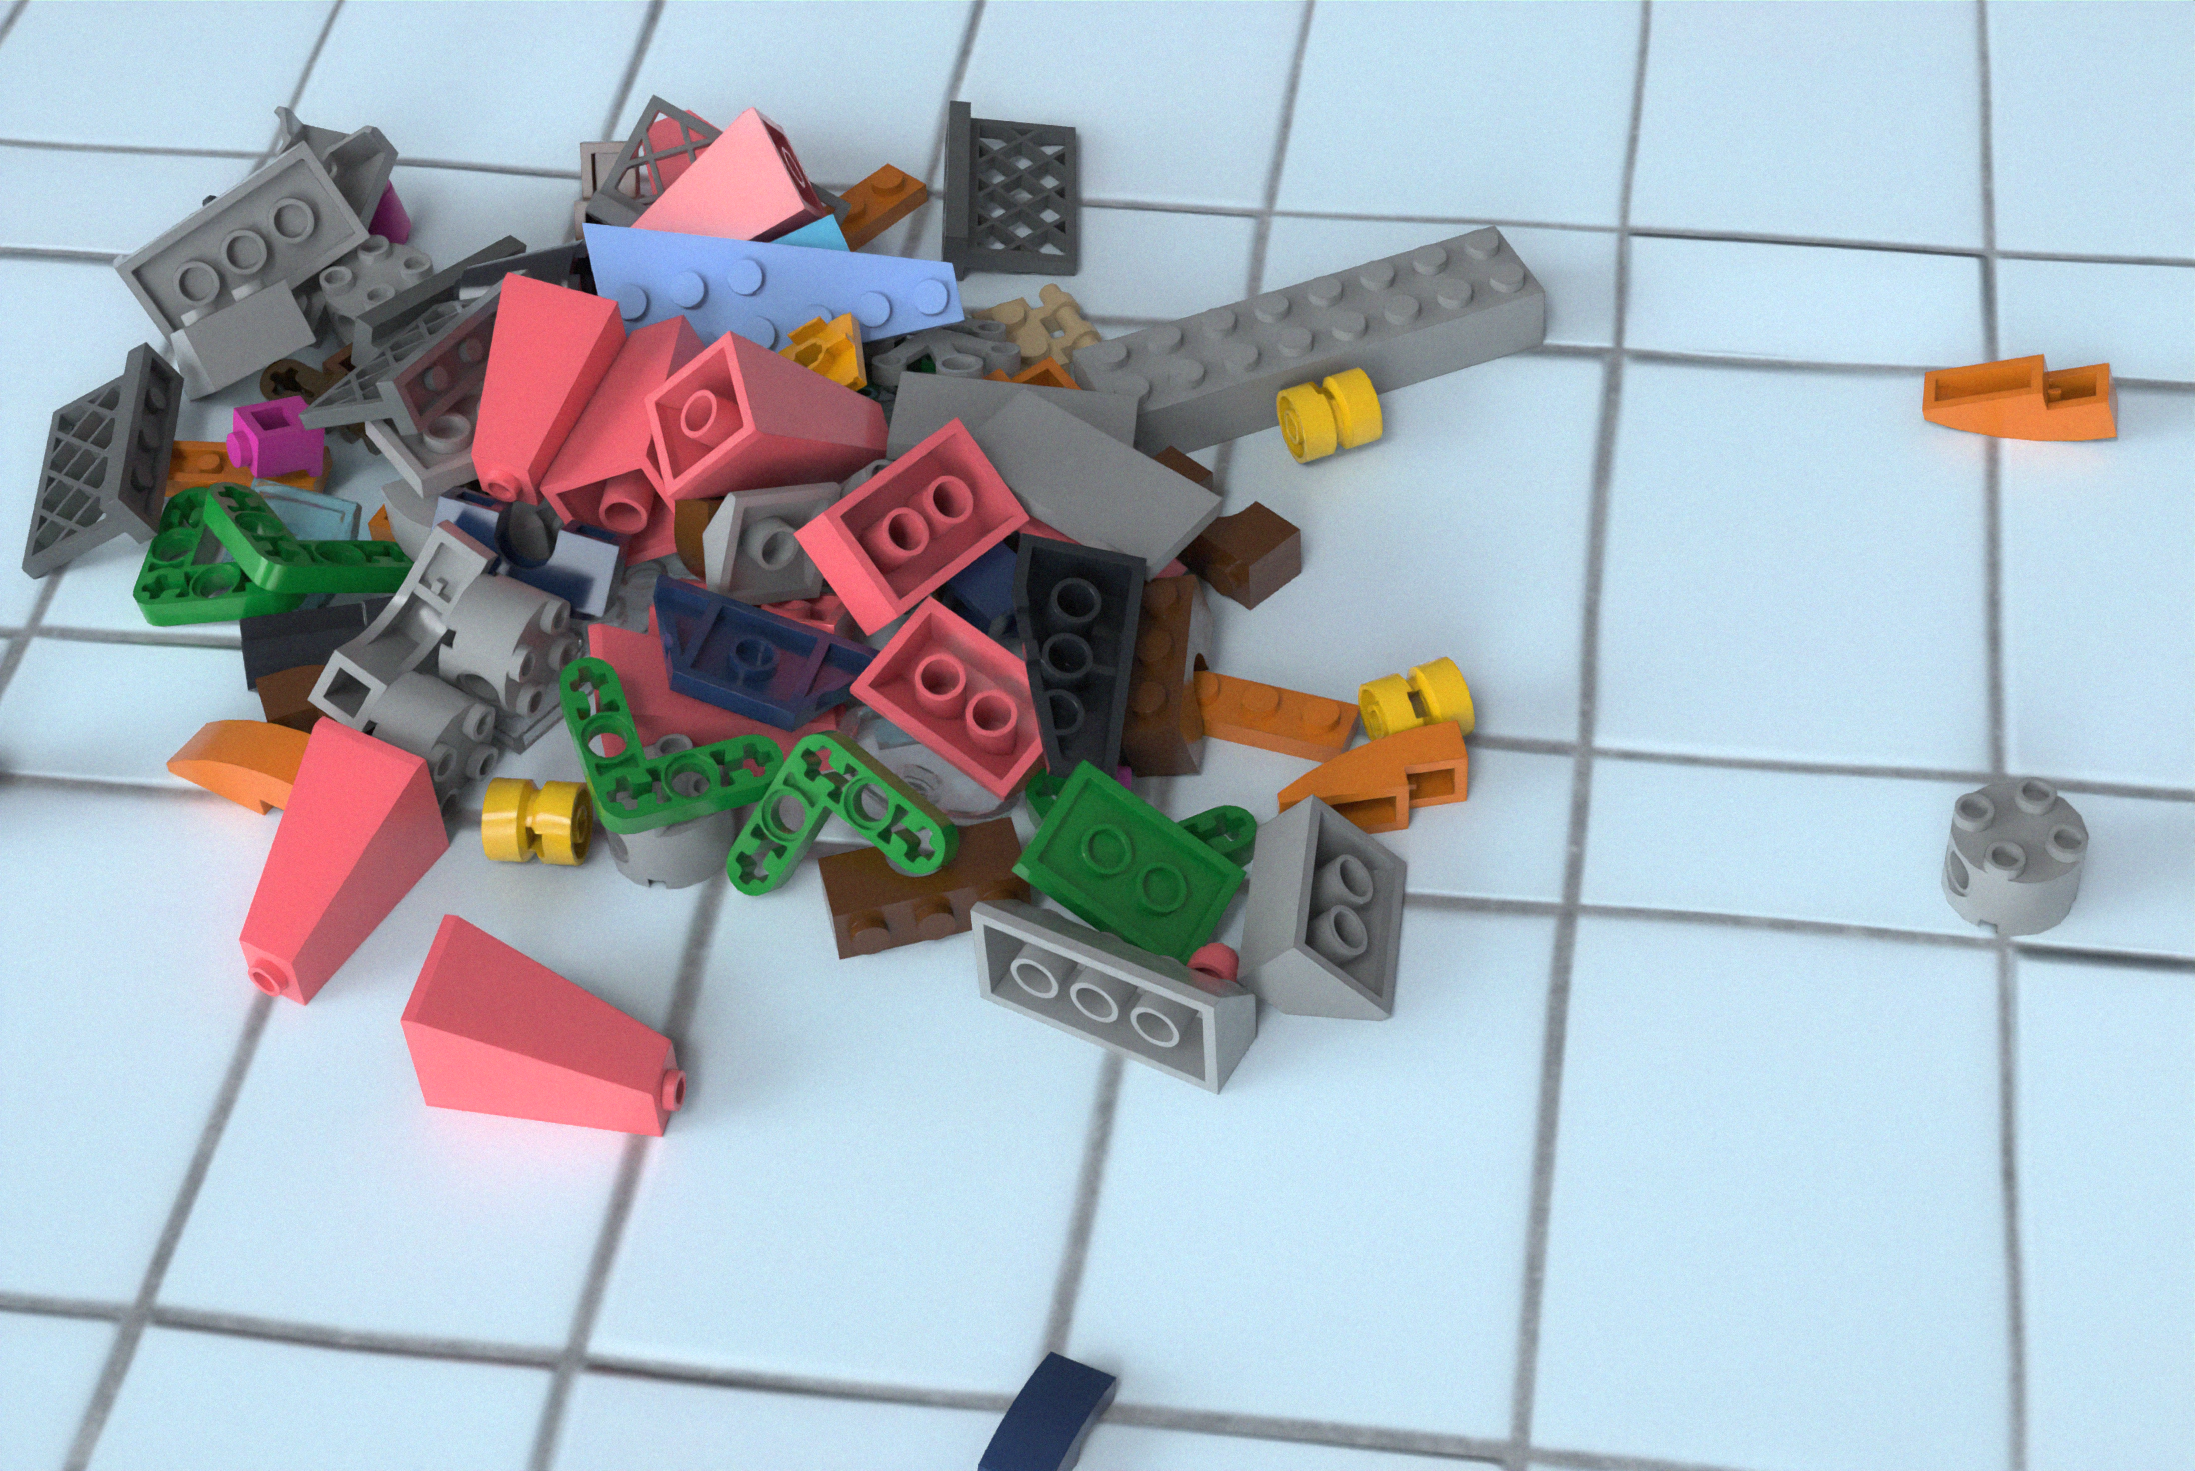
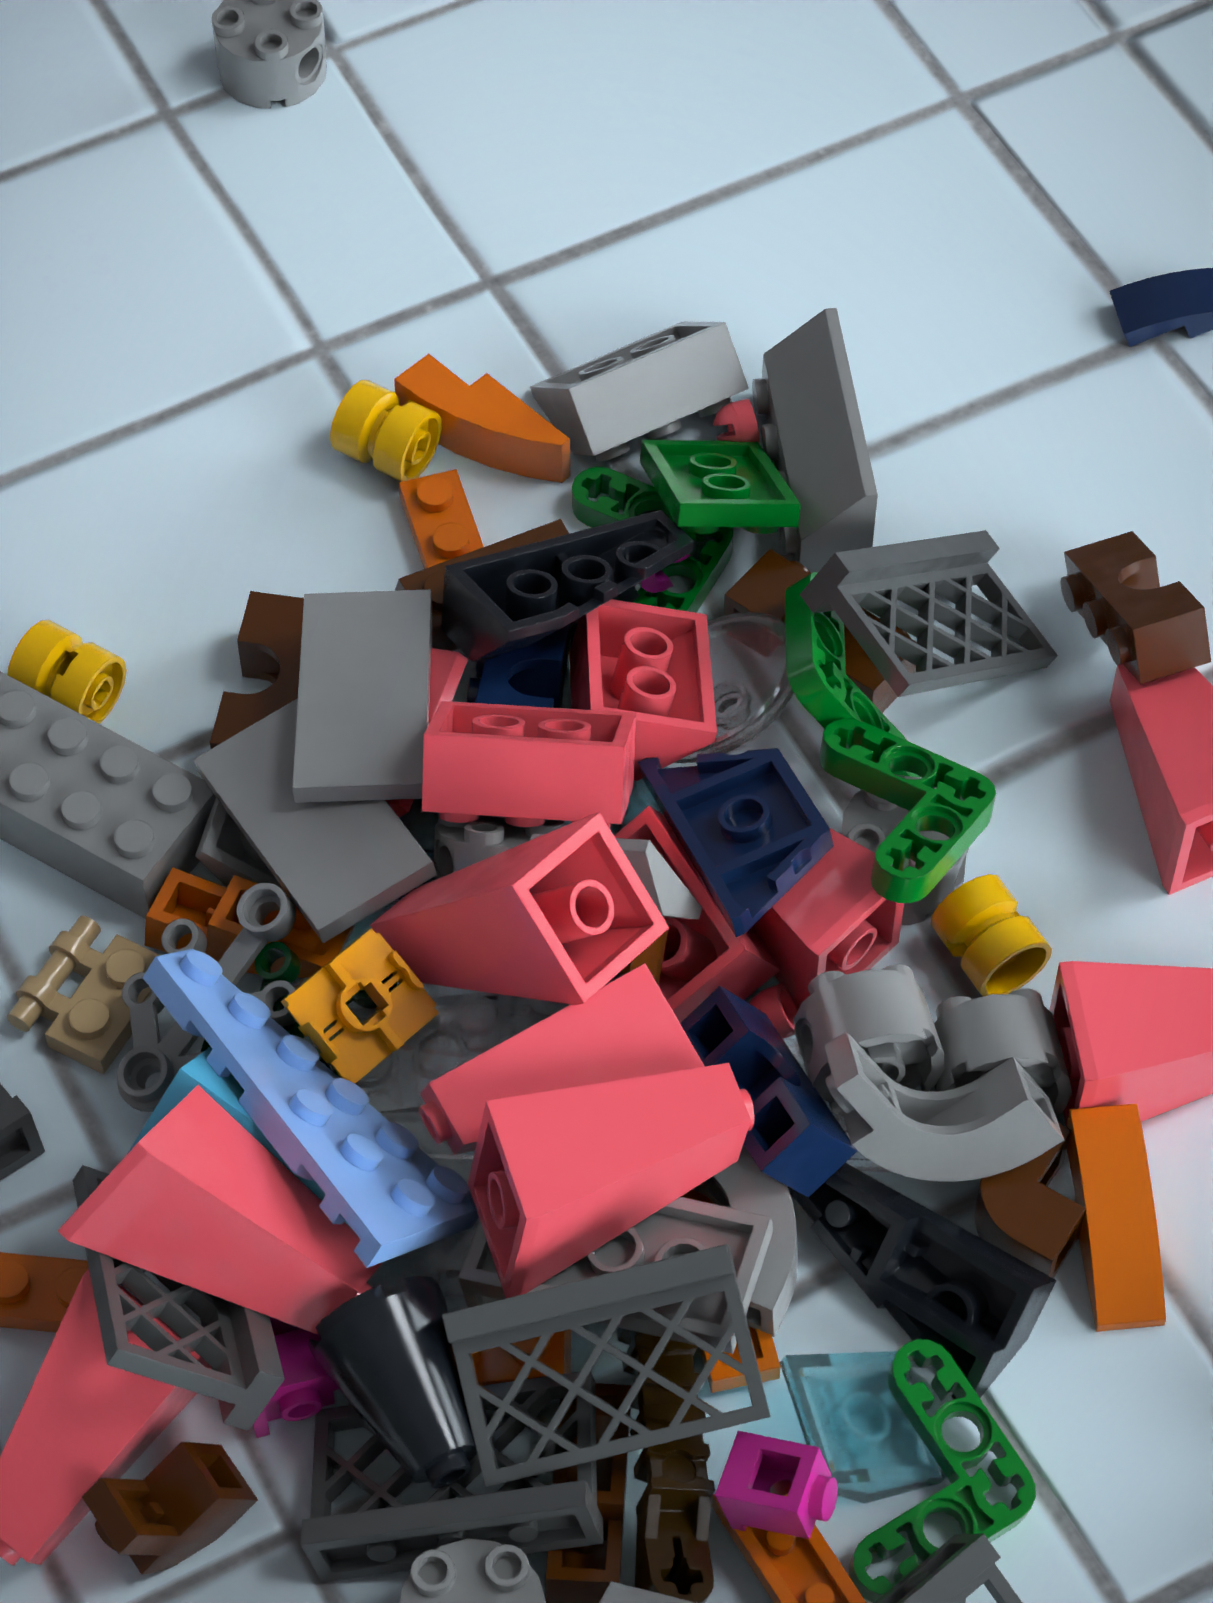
camera: 130 degrees left, 10 degrees up
green beam [202,482,414,594] -> none
none -> dark grey fence [799,530,1058,697]
none -> reddish brown arch [1060,531,1211,684]

